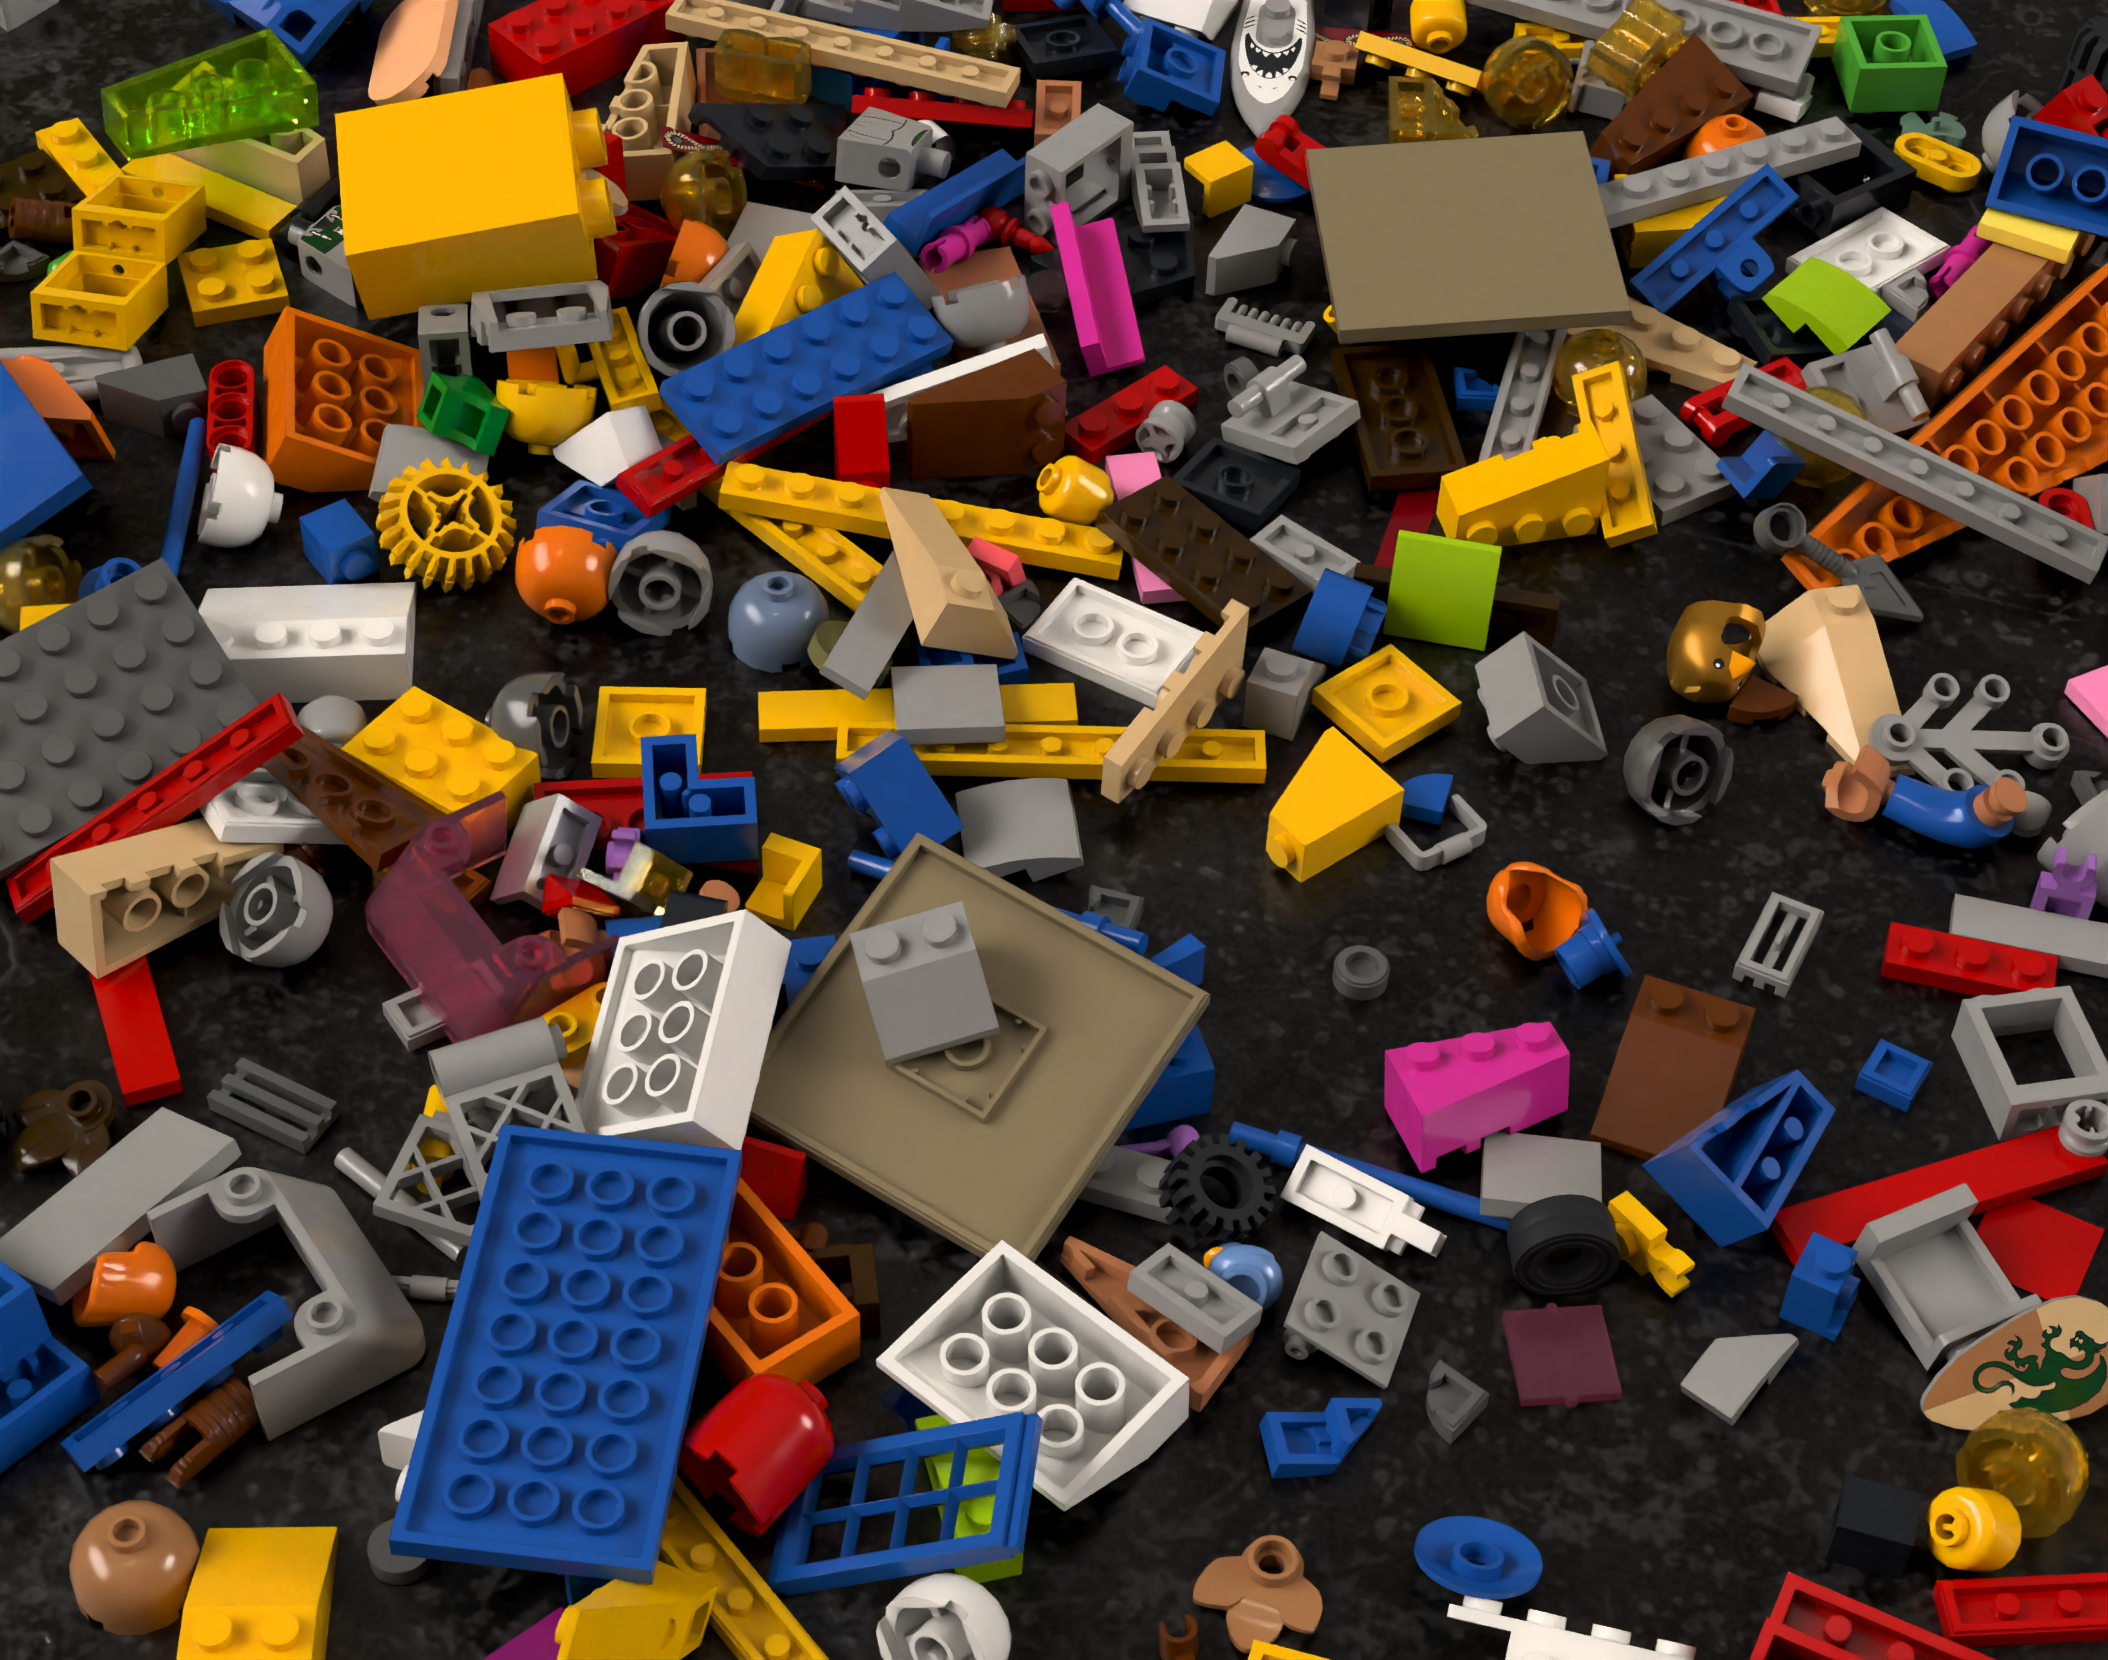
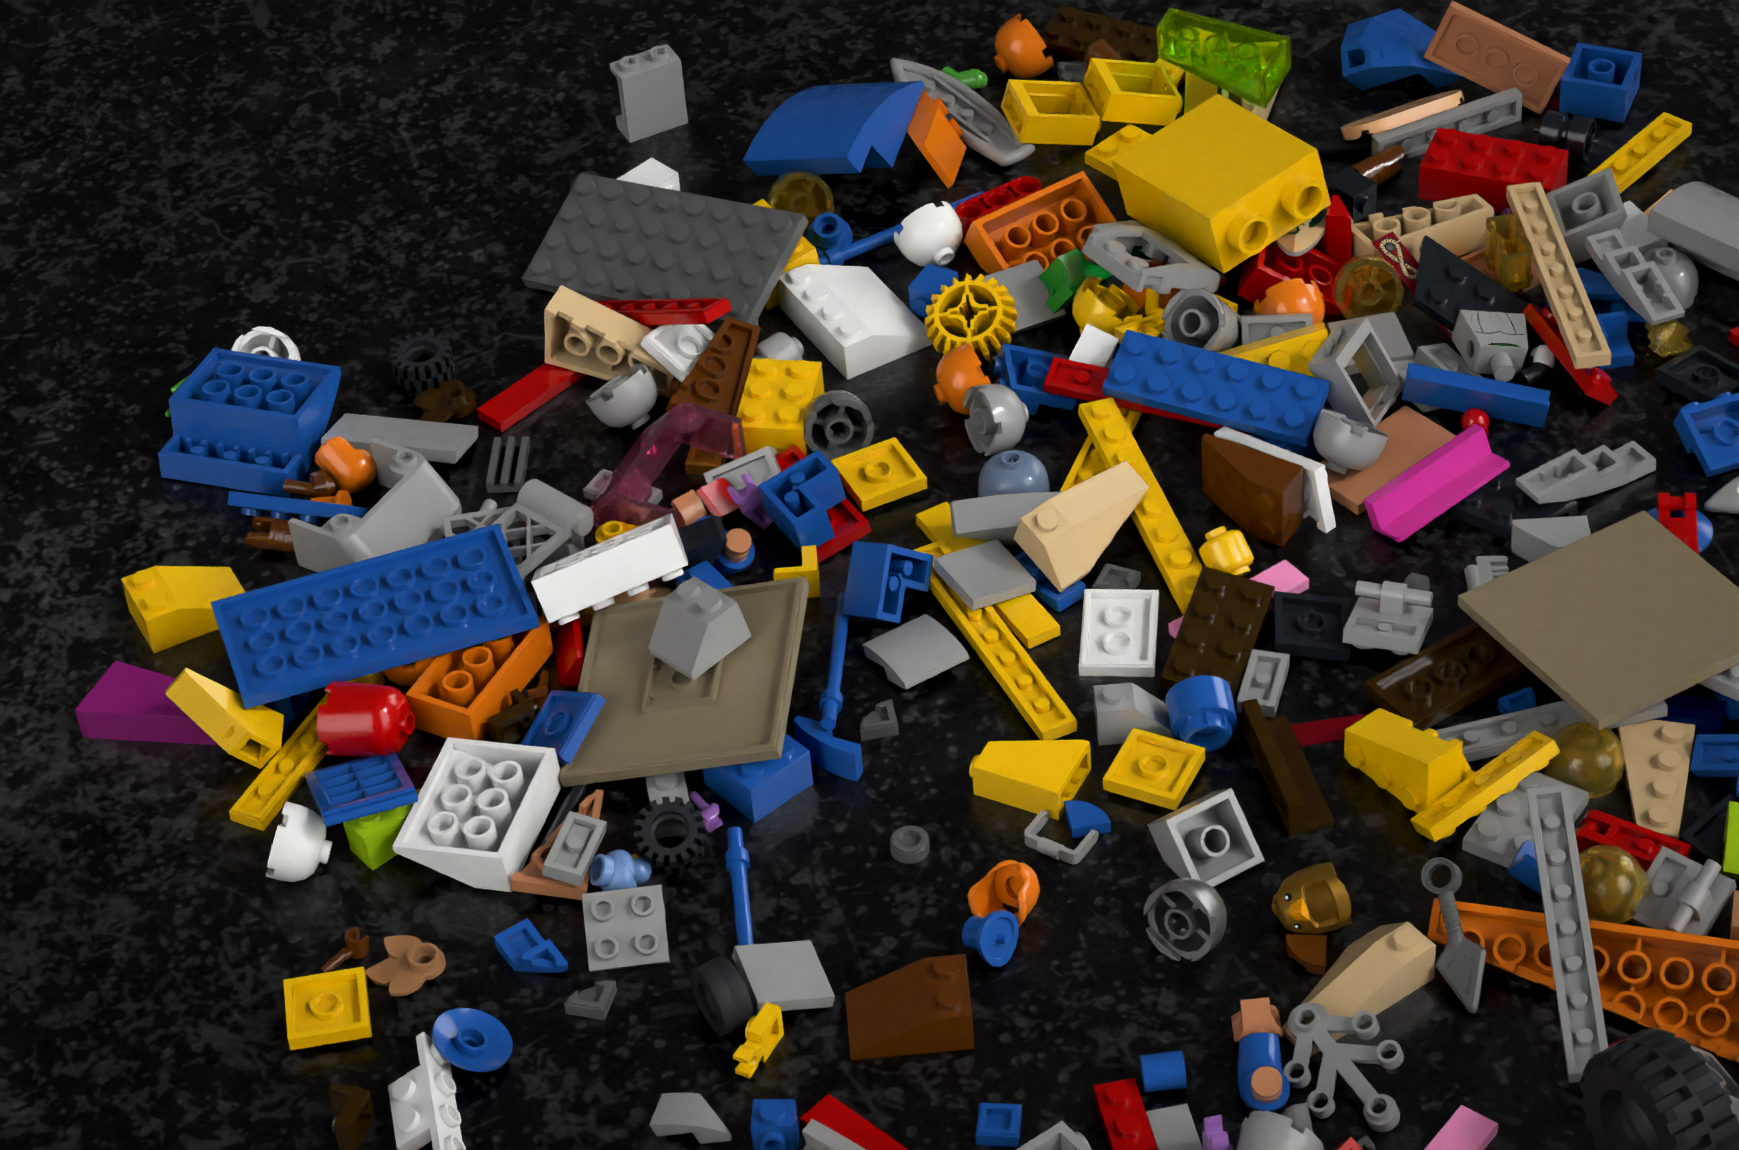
camera: 70 degrees right, 5 degrees down
medium nougat cylinder [69,1500,201,1635] -> none
dark grey slope [95,353,208,438] -> none
clear yellow panel [575,841,694,916] -> none
red slope [833,393,890,489] -> none
dark pink pin [920,215,991,274] -> none
coral tile [967,536,1027,596] -> none
light grey window [1024,103,1134,247] -> none
nougat plate [1034,80,1082,147] -> none
red plate [1064,365,1199,465] -> none
tan wing [1101,599,1250,804] -> none
light grey wheel [1135,400,1197,463] -> none
yellow panel [1184,140,1254,218] -> none
white hinge [1280,1144,1447,1258] -> none
lime slope [1383,530,1502,651] -> none
dark pink wedge [1384,1021,1570,1174] -> none
clear pink piece [1502,1303,1622,1408] -> none
blue wedge [1641,1069,1836,1248] -> none
light grey tile [1732,892,1824,998] -> none
none -> blue tile [520,690,606,765]
none -> blue piece [1139,1050,1187,1093]

